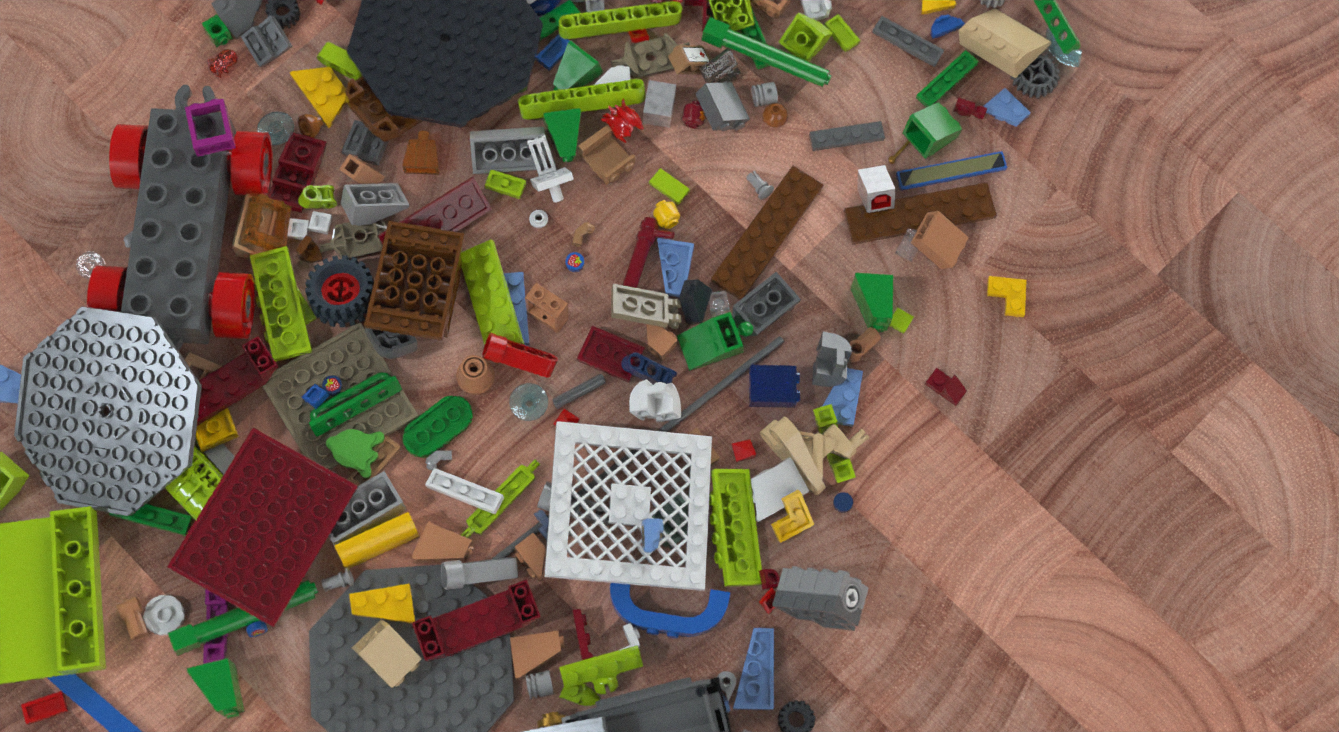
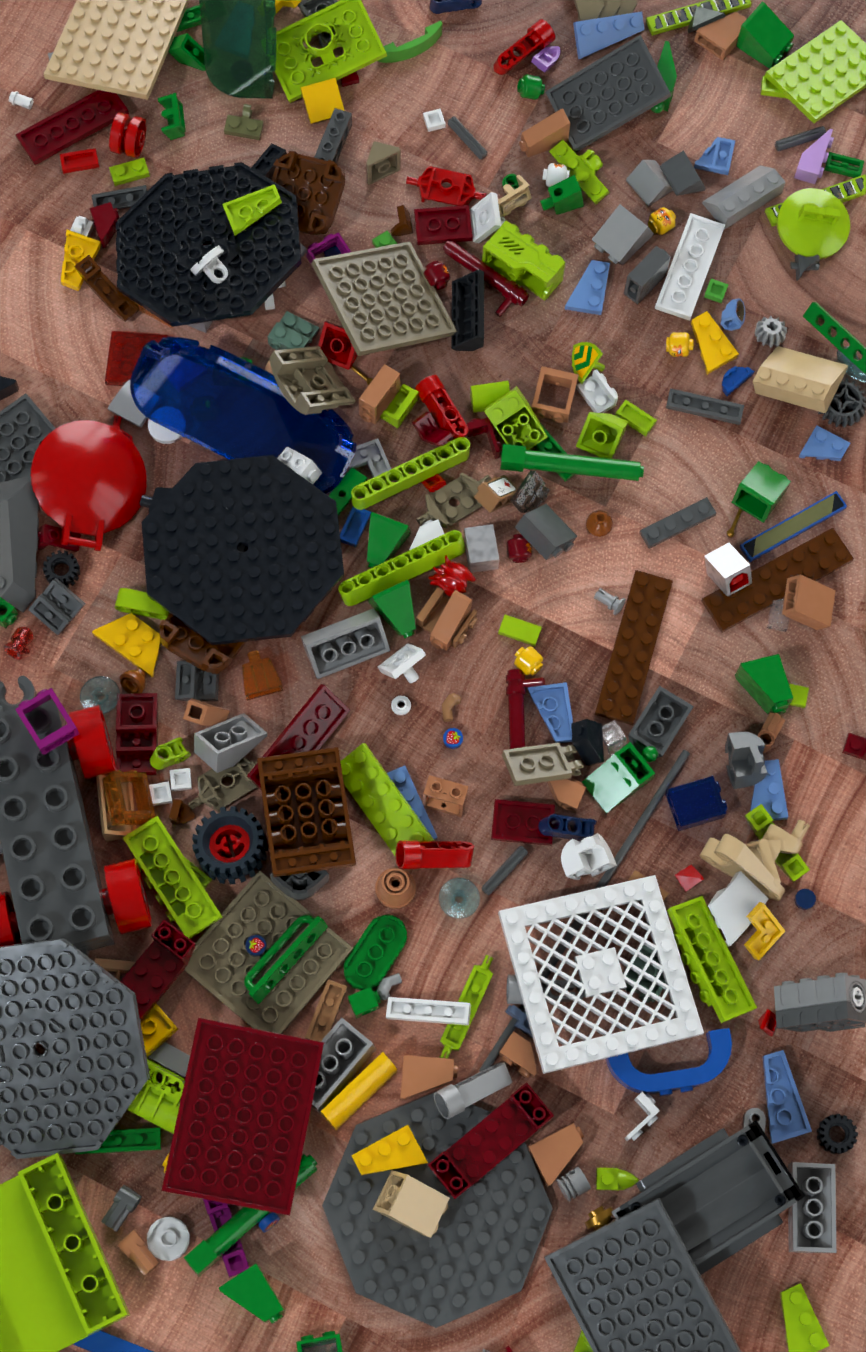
camera: 15 degrees left, 0 degrees up
blue tile [302,384,330,409] -> none
light grey pin [322,567,354,592] -> none
bright green tile [326,429,385,479] -> none
lime plate [484,169,526,199] -> none
white tile [527,135,557,176] -> none
red slope [553,409,580,426] -> none
lime plate [559,645,643,694] -> none
dark red plate [573,608,594,660] -> none
medium blue rock [641,518,664,553] -> none
light grey piece [751,82,778,107] -> none
dark red tile [759,569,780,590] -> none
green plate [916,50,979,107] -> none
dark red plate [953,97,987,120] -> none
none -> dark grey piece [101,1185,142,1232]
none -> green brick [348,987,381,1019]
none -> nougat slope [430,590,472,651]

